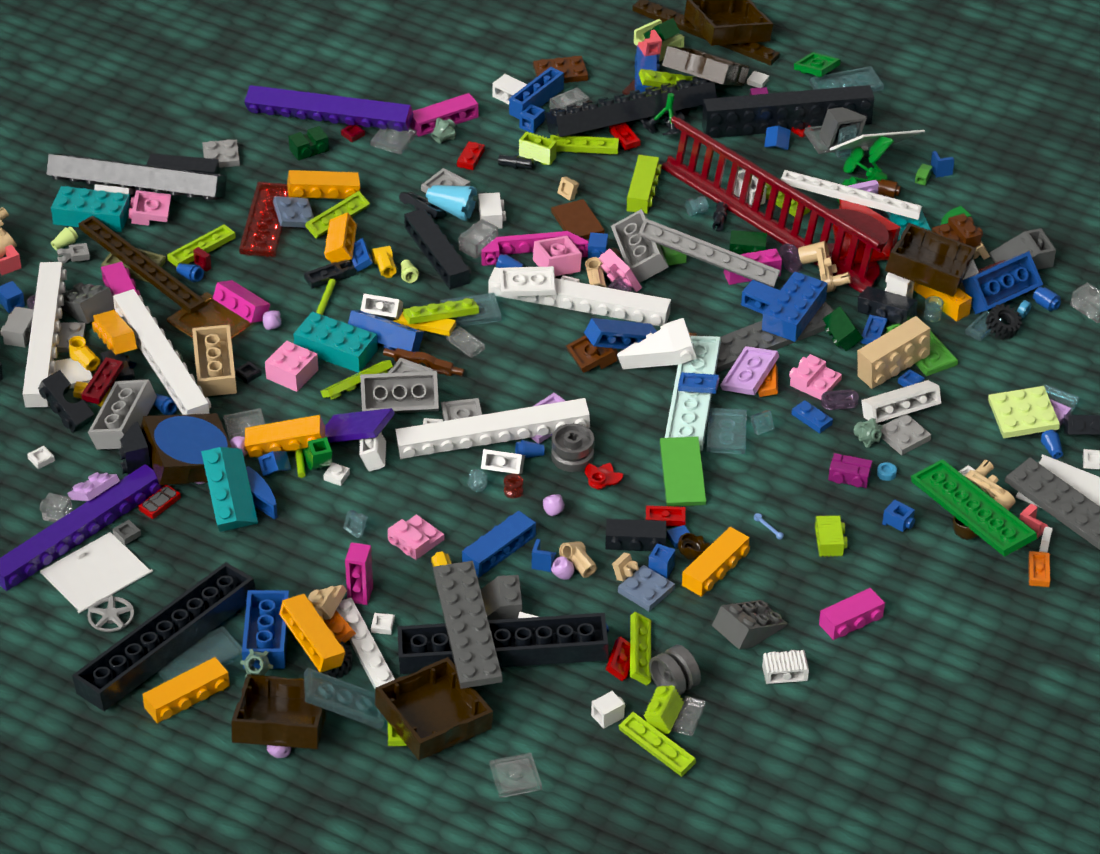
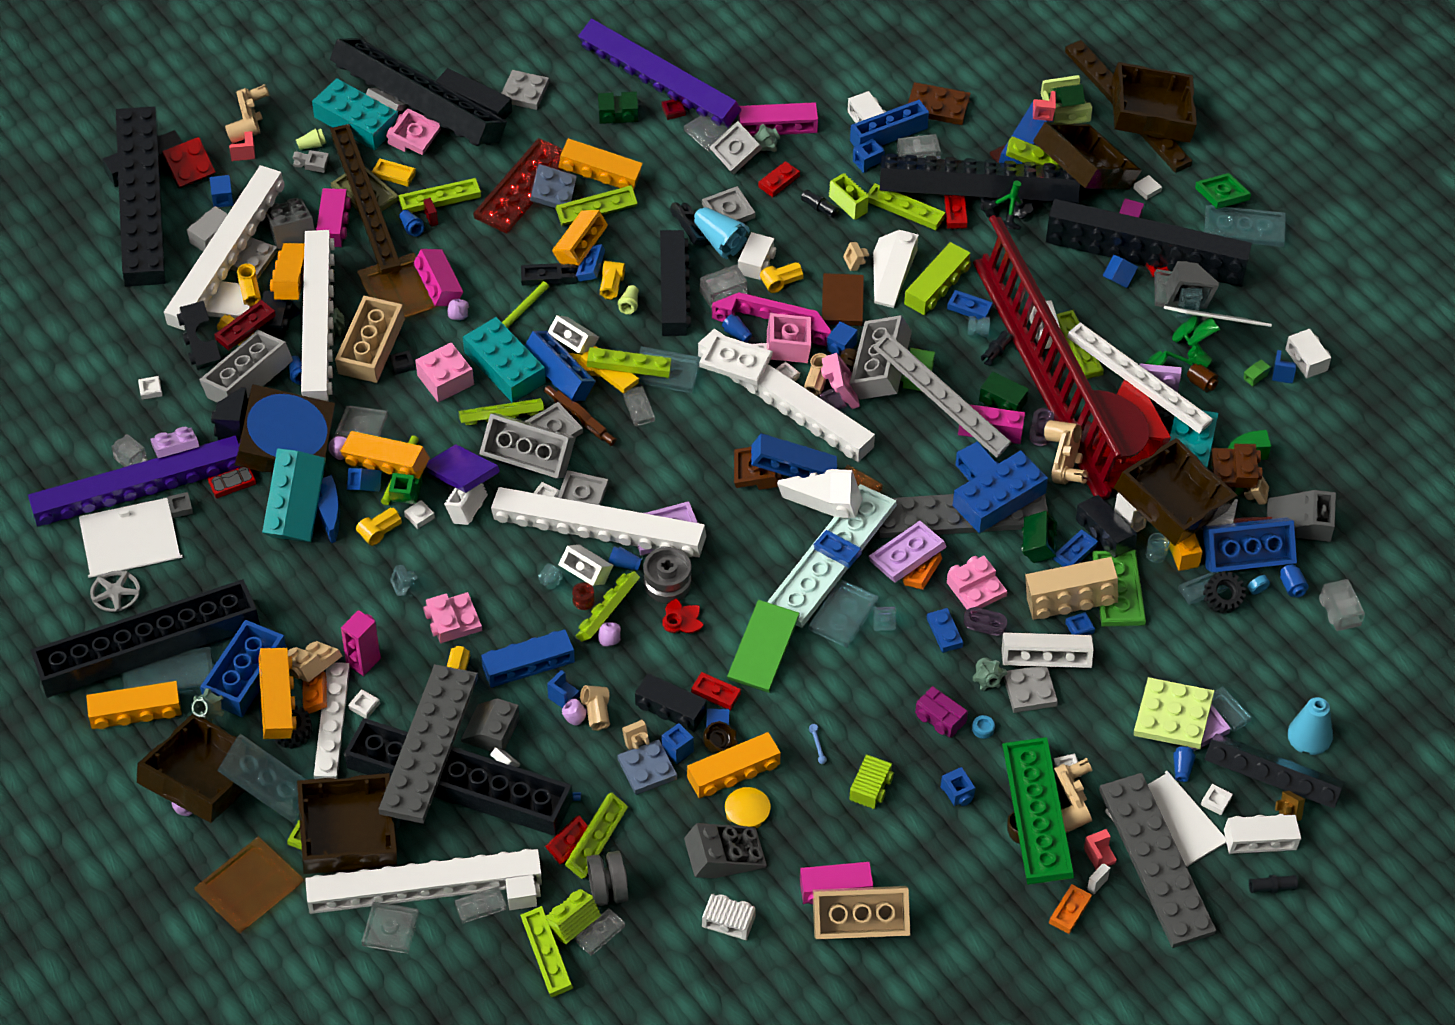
camera: 25 degrees right, 10 degrees up
none -> clear orange piece [194,836,304,933]
none -> white brick [305,849,542,914]
none -> yellow piece [356,507,402,546]
none -> yellow tile [372,158,416,187]
none -> clear plate [455,886,506,923]
none -> lime plate [576,571,640,642]
none -> light grey plate [709,121,762,174]
none -> yellow dish [725,787,771,828]
none -> yellow piece [760,262,803,293]
none -> tan brick [813,886,910,939]
none -> white wedge [873,230,919,308]
none -> blue plate [947,290,993,322]
none -> white brick [1285,329,1331,379]

